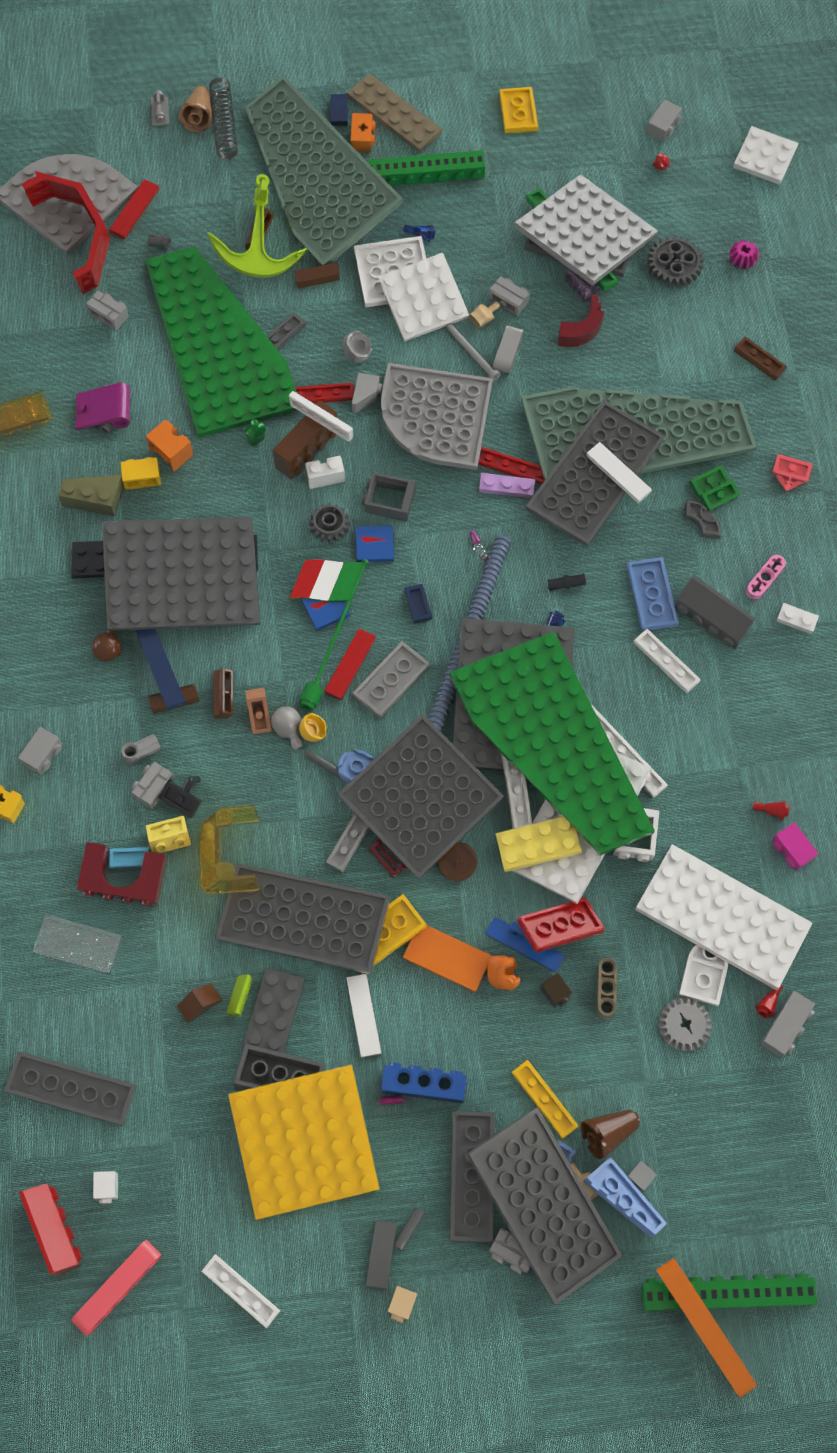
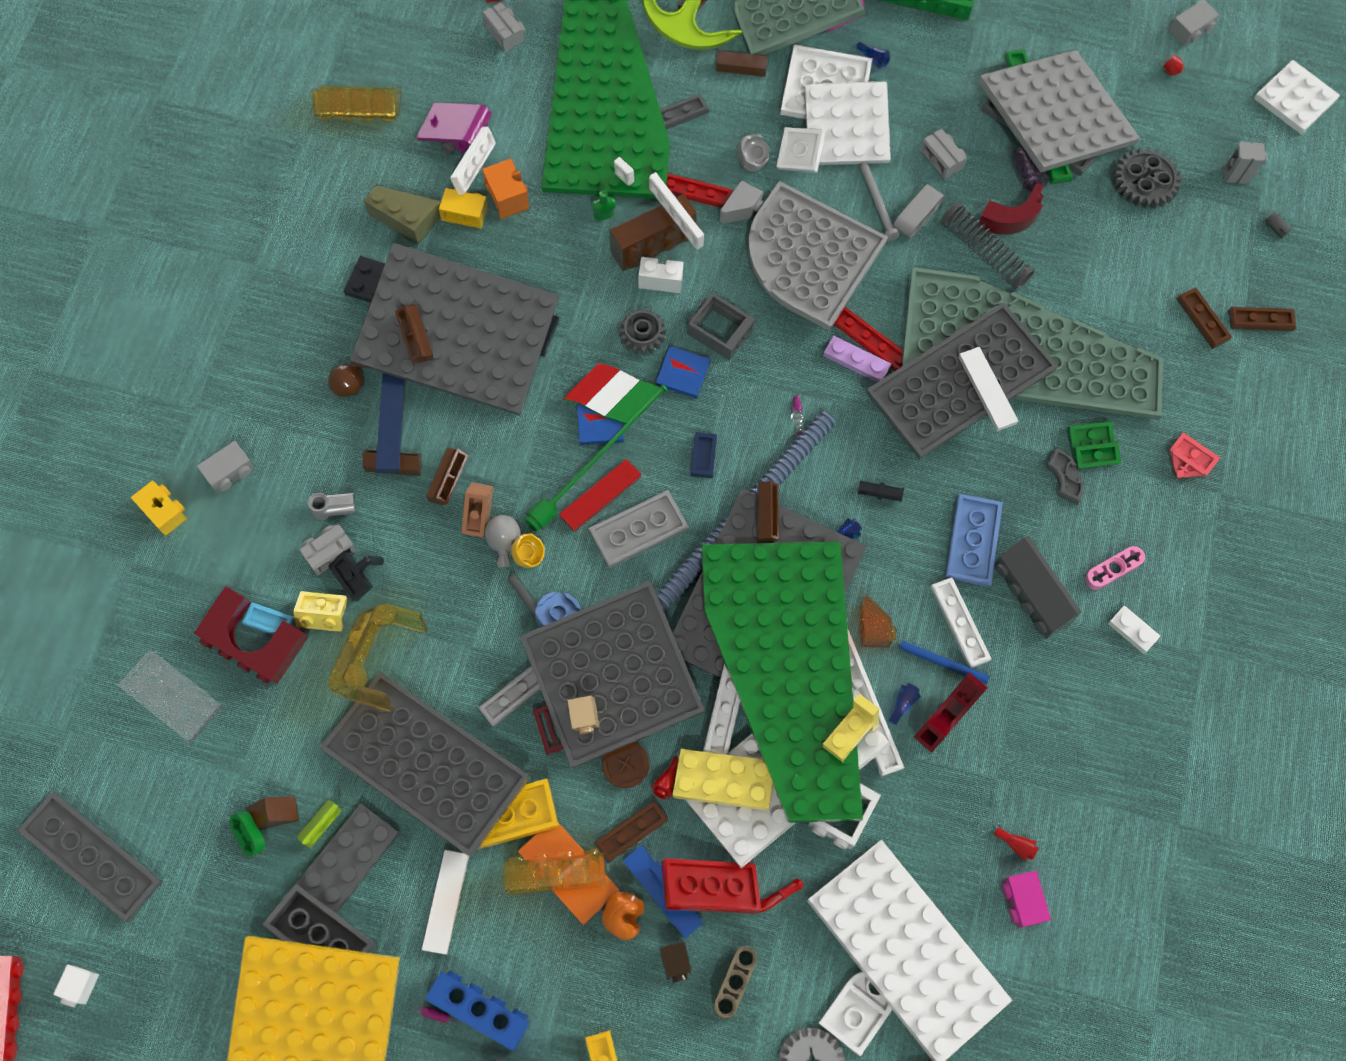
camera: 20 degrees right, 0 degrees up
tan piece [469,301,500,329] -> none
dark pink gear [729,239,759,270] -> none
none -> green beam [229,811,265,857]
none -> reddish brown piece [395,304,433,363]
none -> white tile [450,127,496,195]
none -> clear yellow slope [503,849,606,895]
none -> tan brick [568,696,600,734]
none -> reddish brown tile [595,800,668,864]
none -> white tile [614,157,634,186]
none -> red cone [651,756,679,800]
none -> reddish brown piece [757,481,779,543]
none -> red piece [760,879,803,913]
none -> white plate [777,127,825,173]
none -> light yellow bracket [823,694,879,762]
none -> clear orange slope [860,596,896,648]
none -> clear blue cone [888,683,922,725]
none -> blue bar [899,640,989,684]
none -> dark red arch [914,672,987,753]
none -> dark grey piece [941,202,1035,290]
none -> light grey brick [1224,141,1267,184]
none -> reddish brown tile [1228,307,1297,331]
none -> dark grey pin [1265,212,1293,238]

